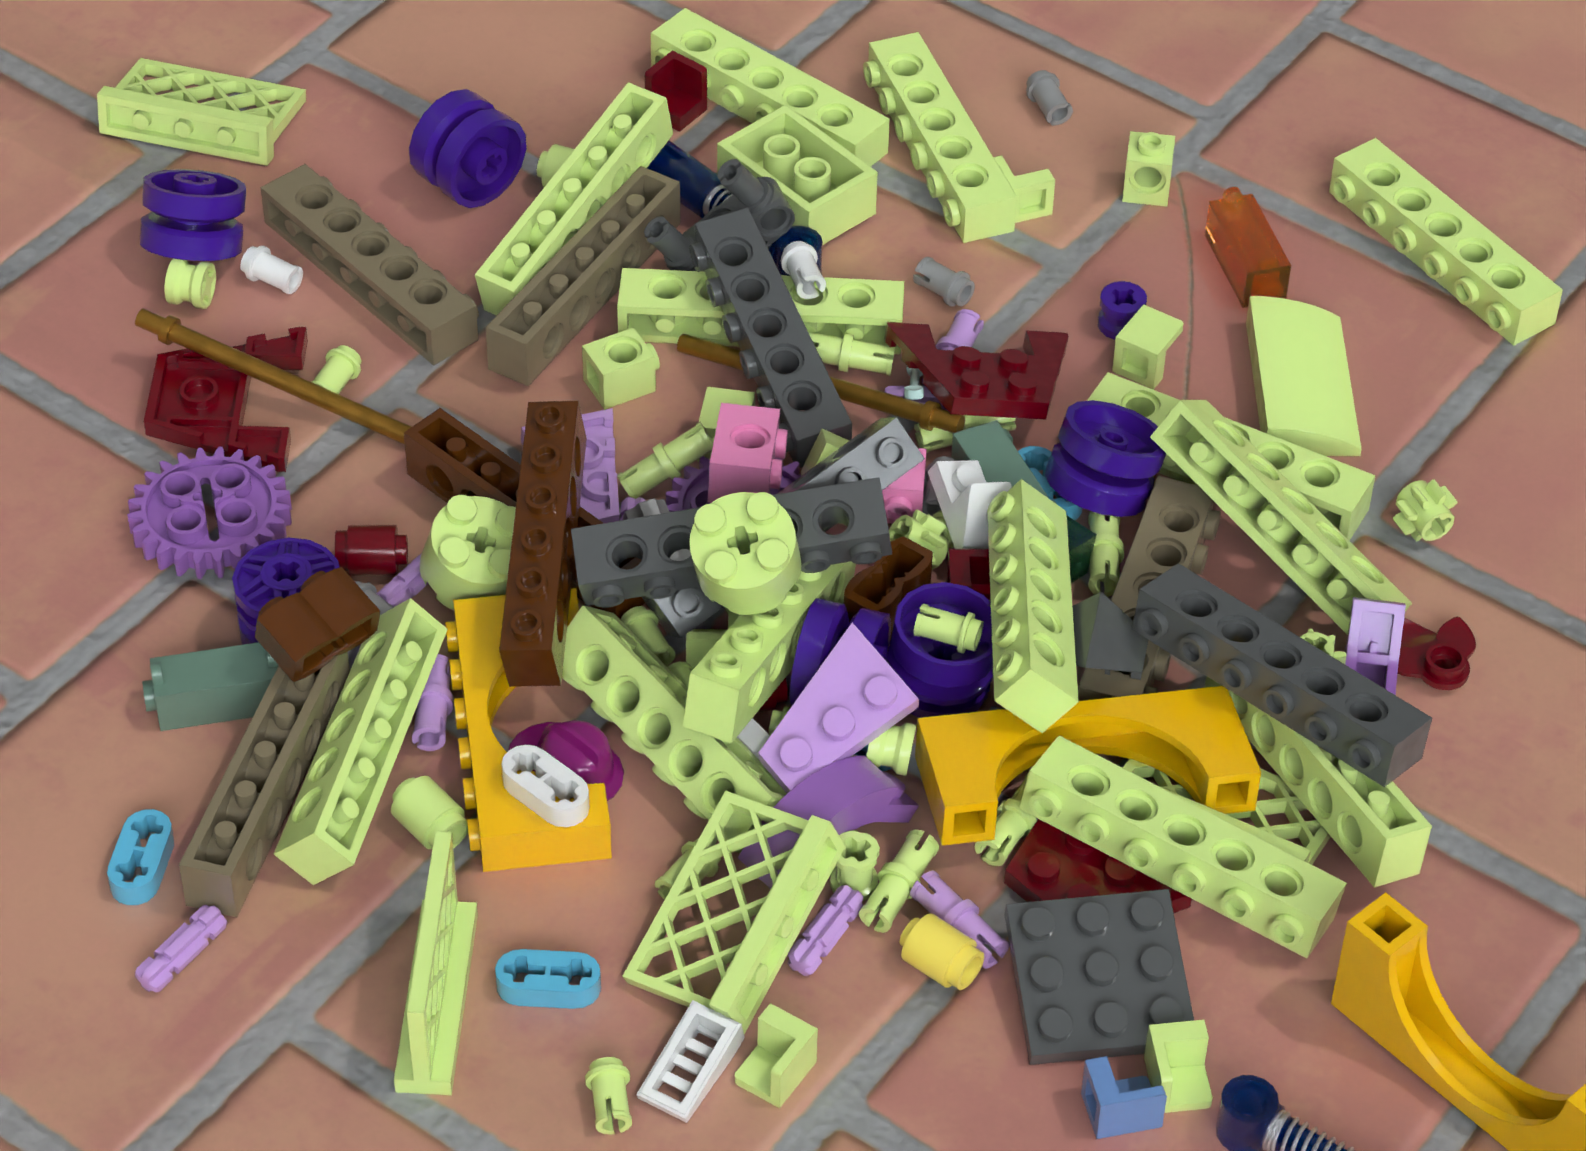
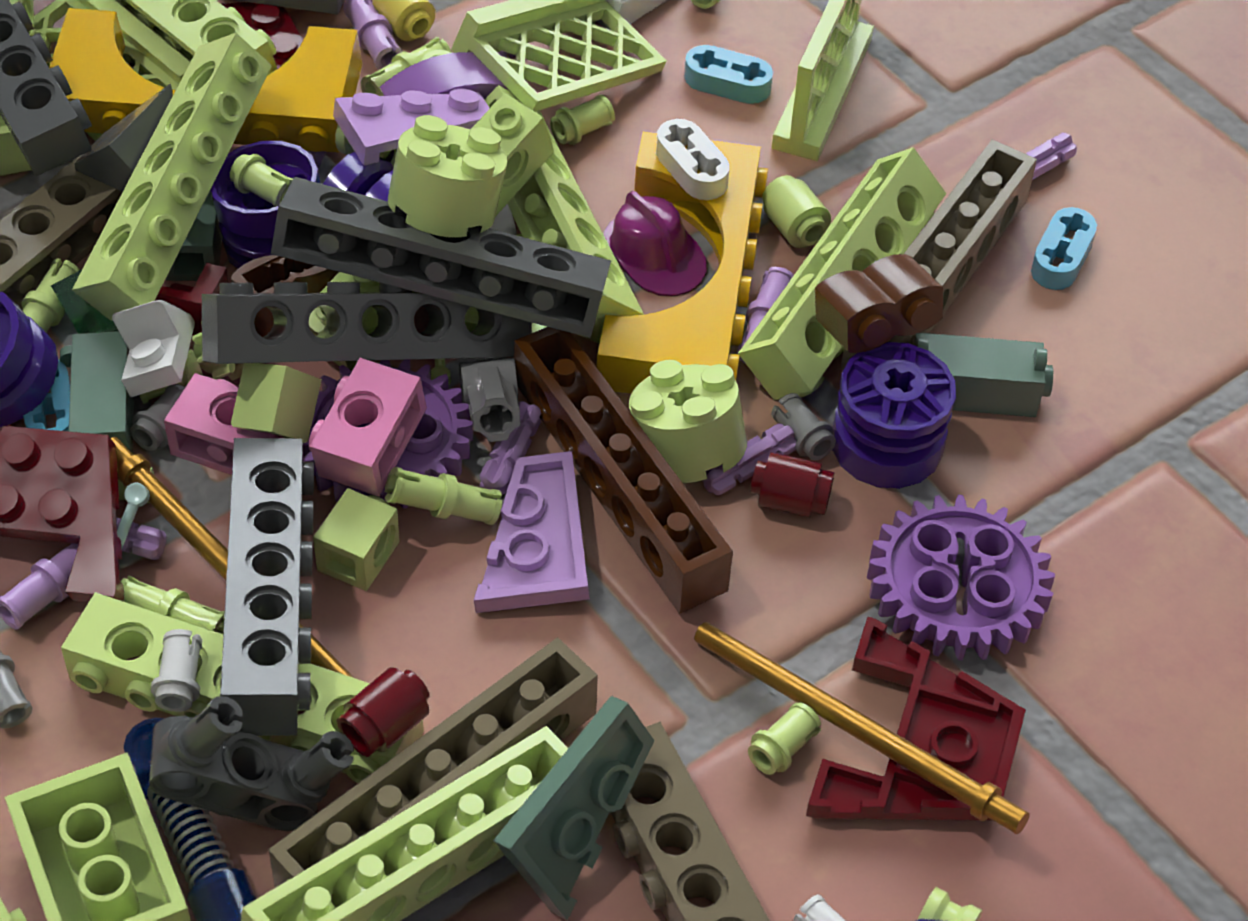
camera: 165 degrees left, 5 degrees up
reddish brown brick [499,401,587,687] -> none
yellowish green brick [582,327,660,410] -> none
none -> dark red brick [337,667,430,757]
none -> sand green wing [493,696,655,921]

